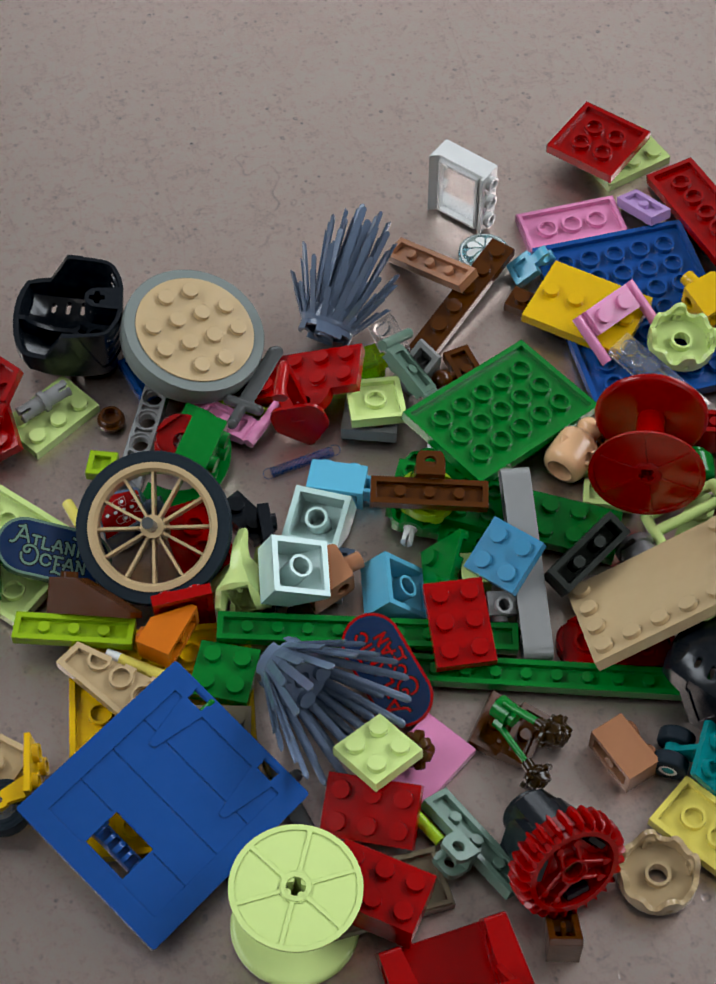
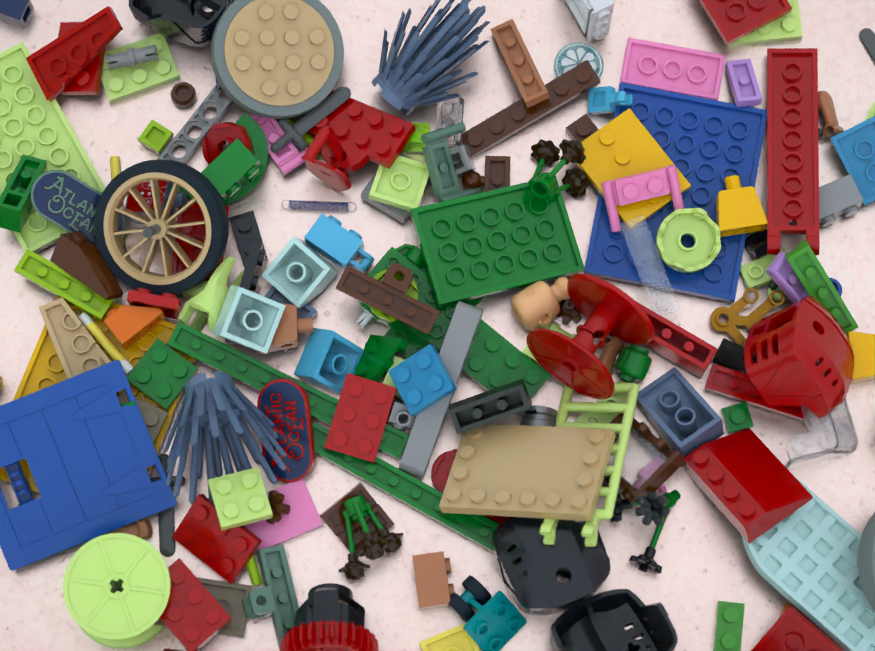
camera: 25 degrees right, 20 degrees up
none -> dark brown plant [529,139,589,200]

